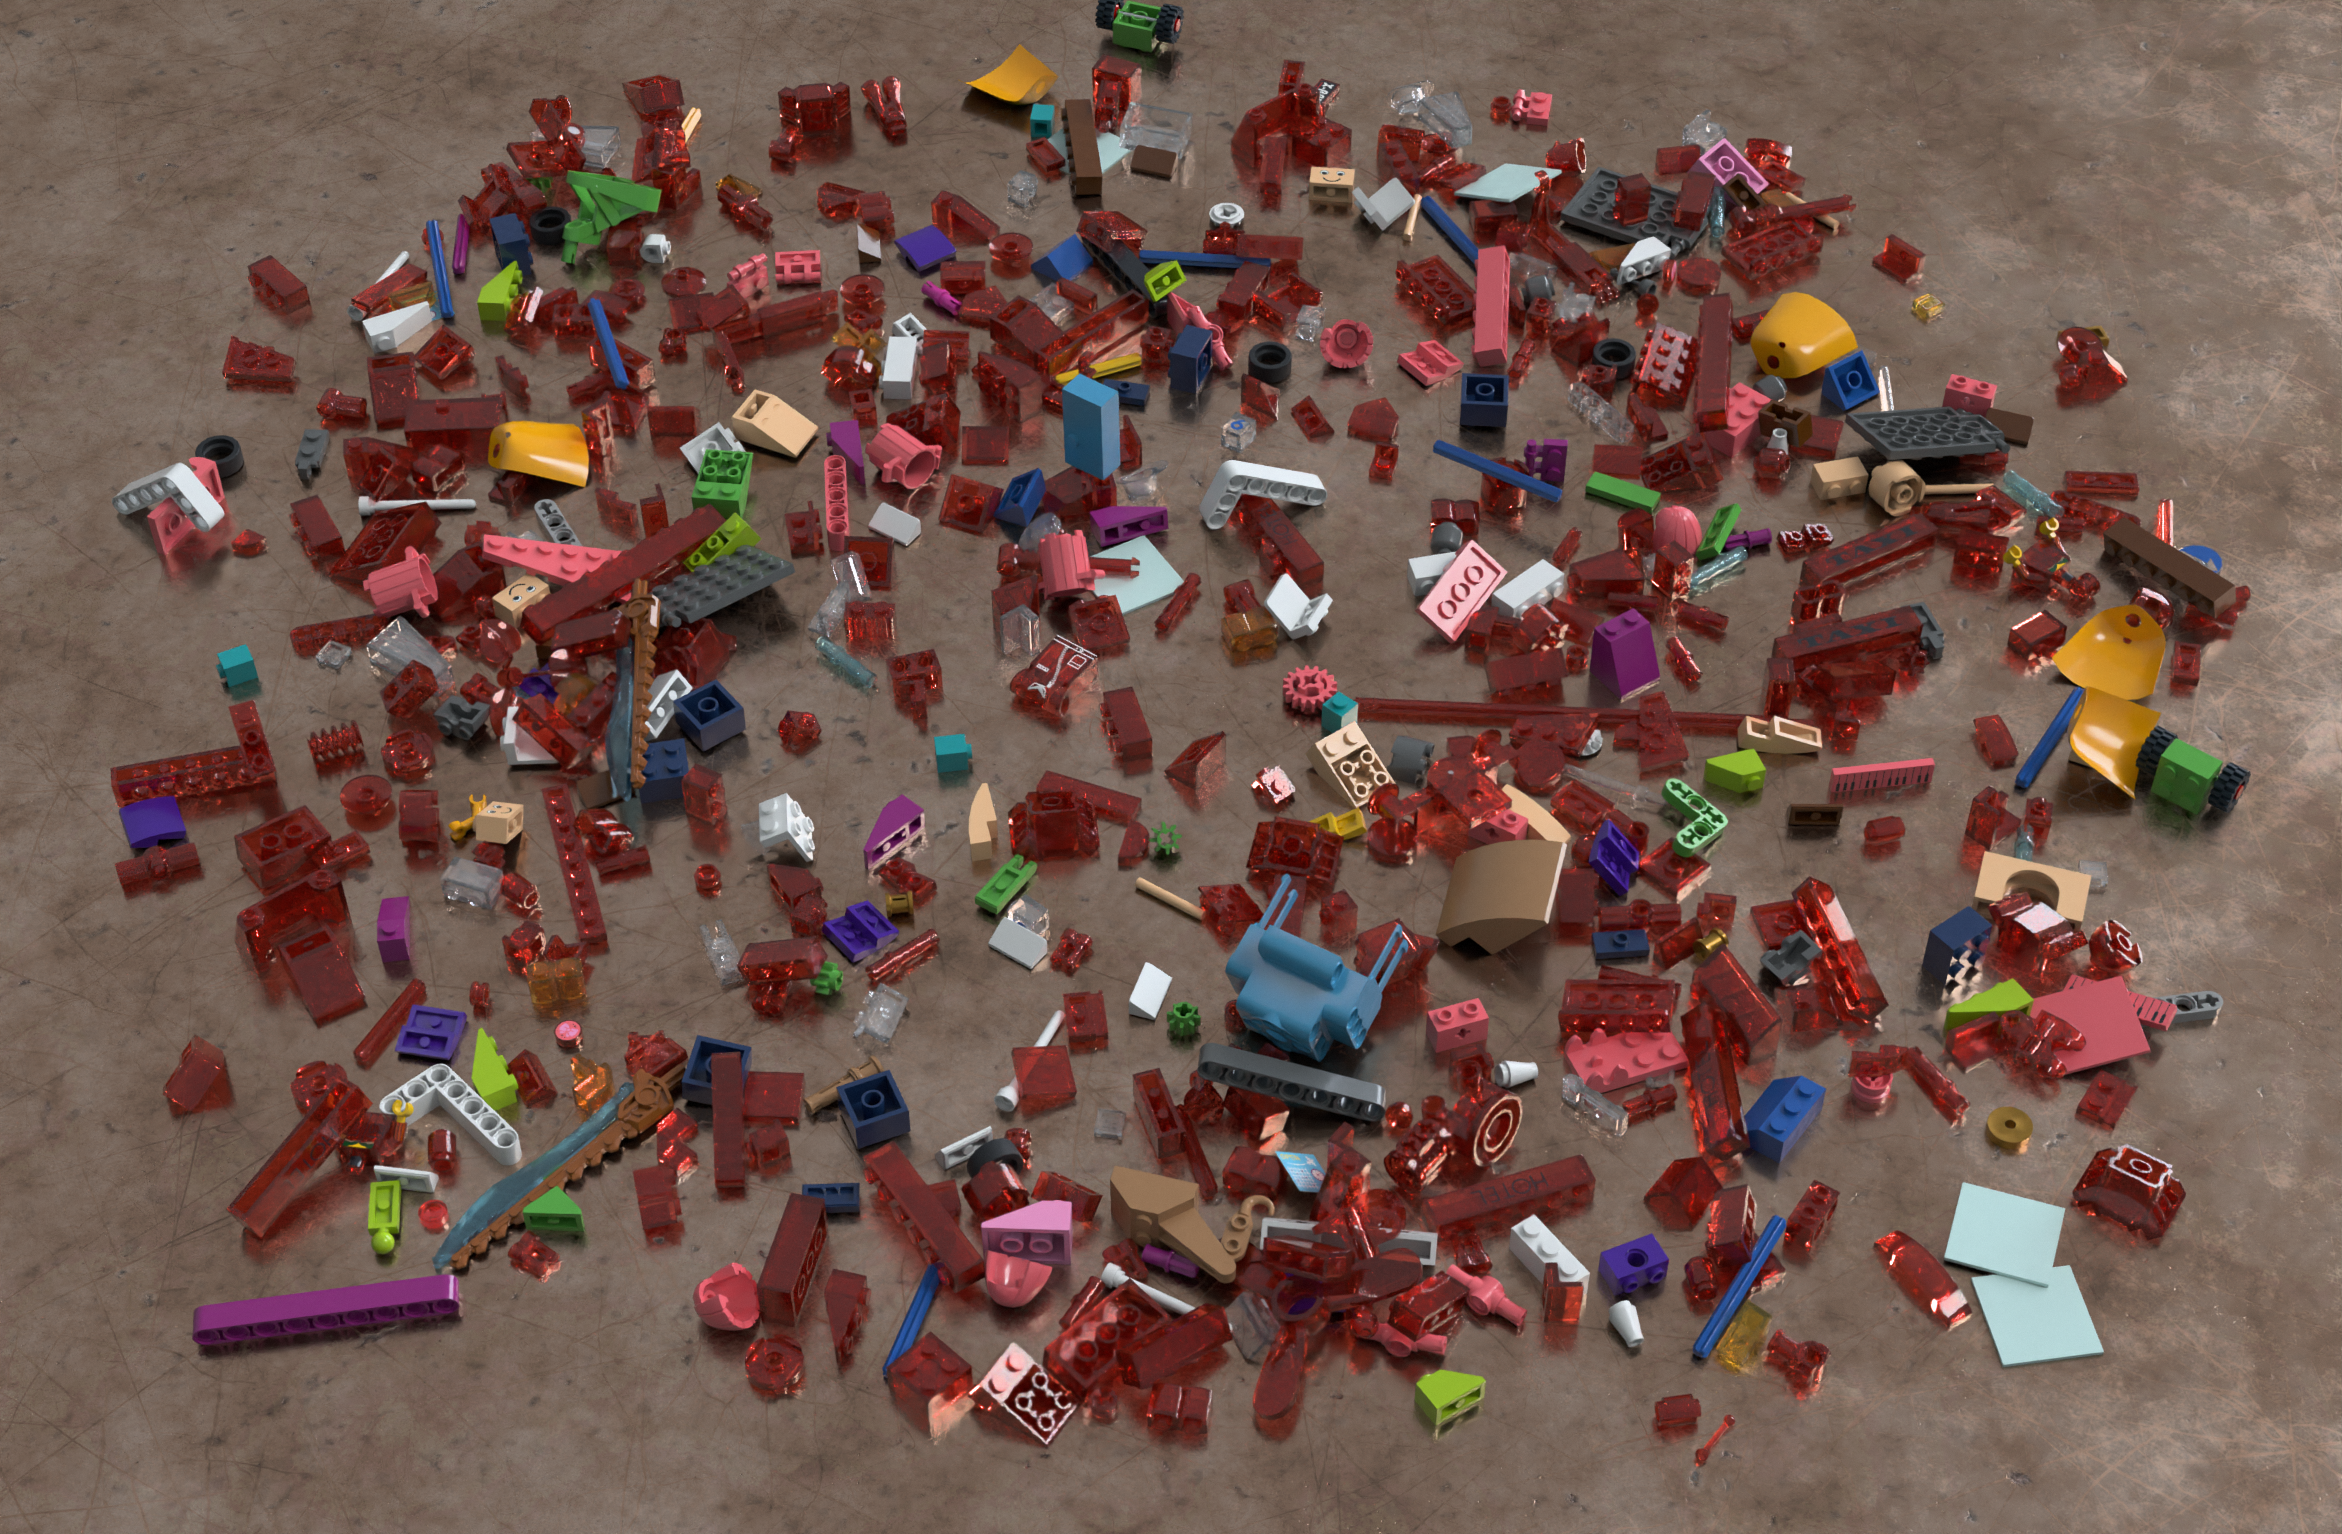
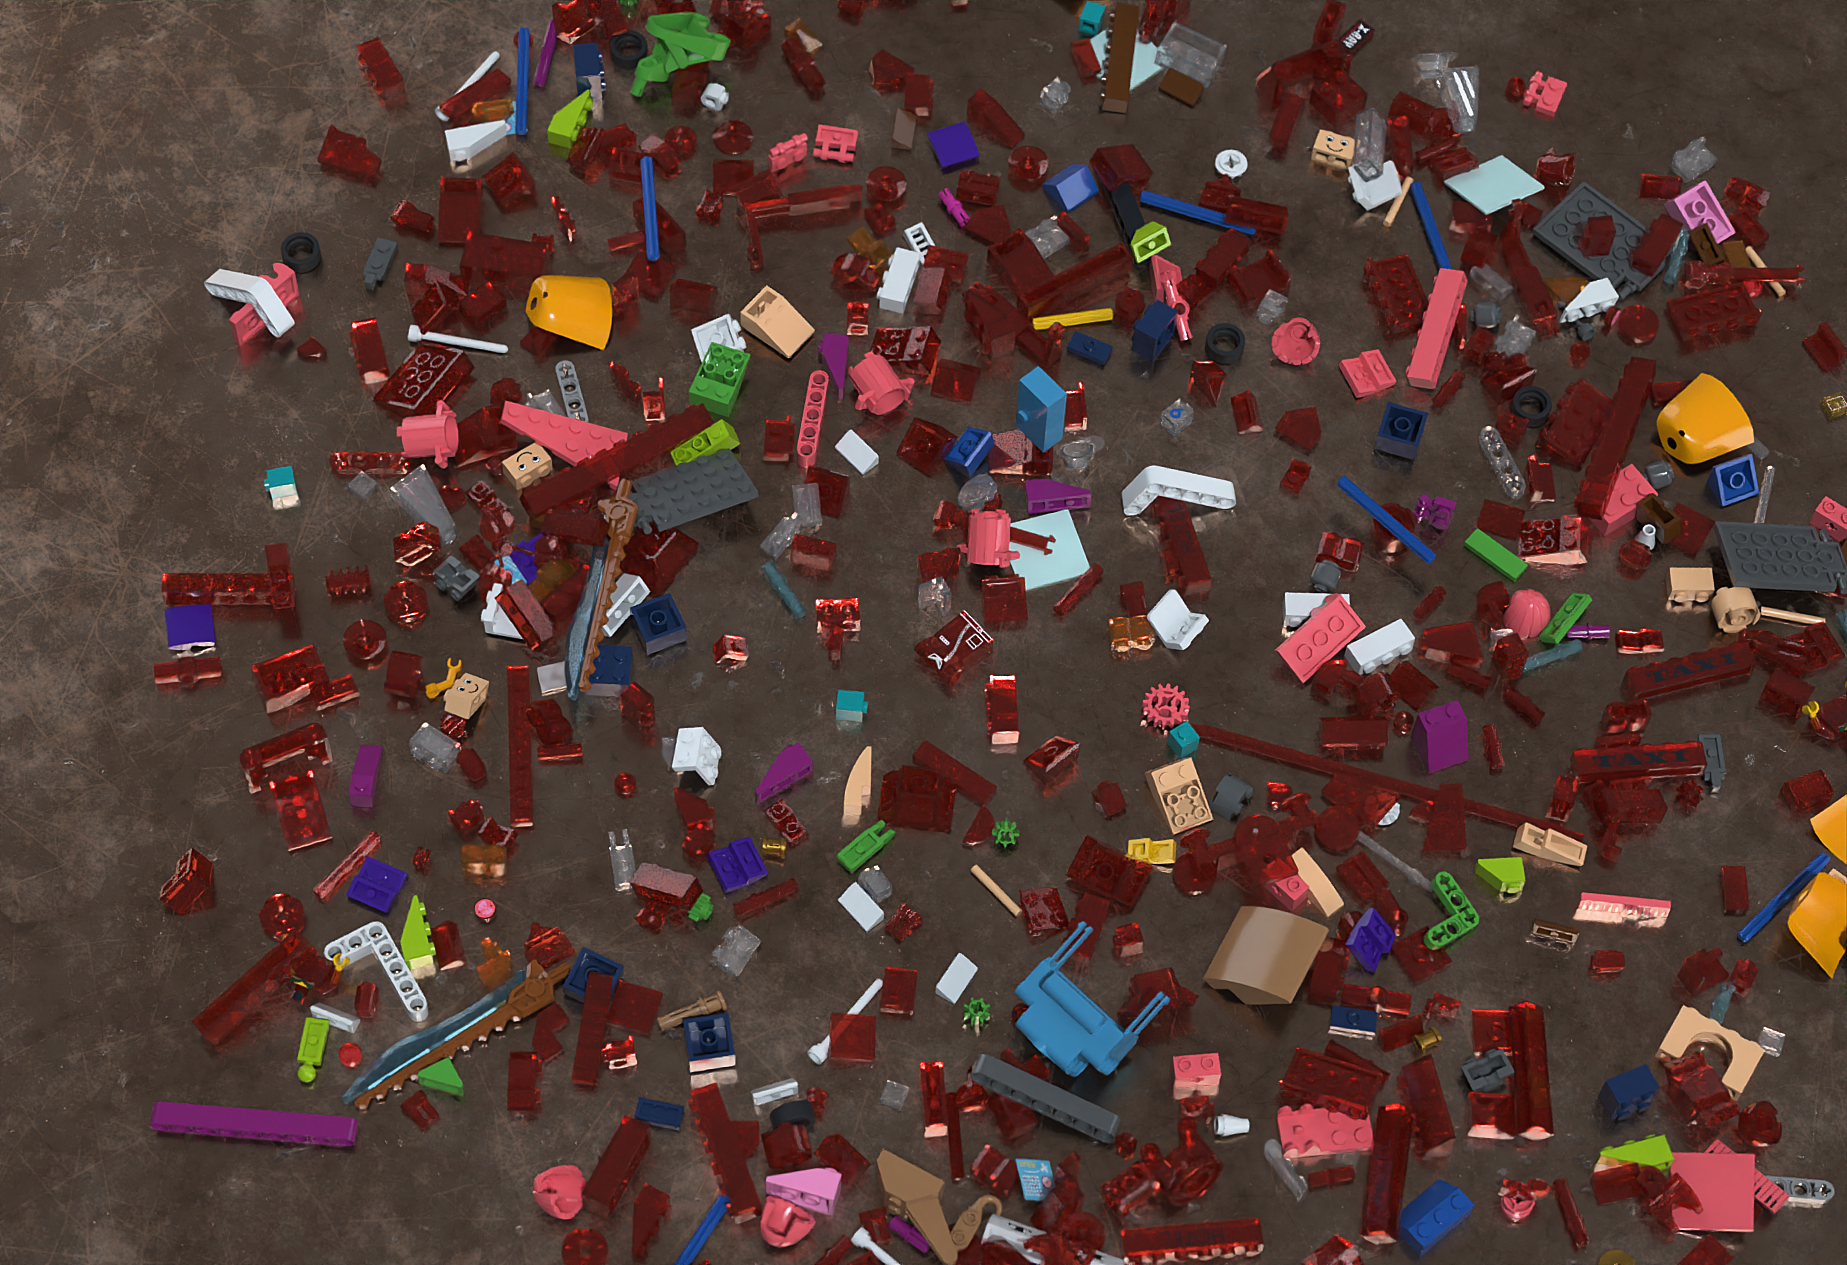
camera: 10 degrees right, 15 degrees up
none -> clear brick [1352,107,1387,183]

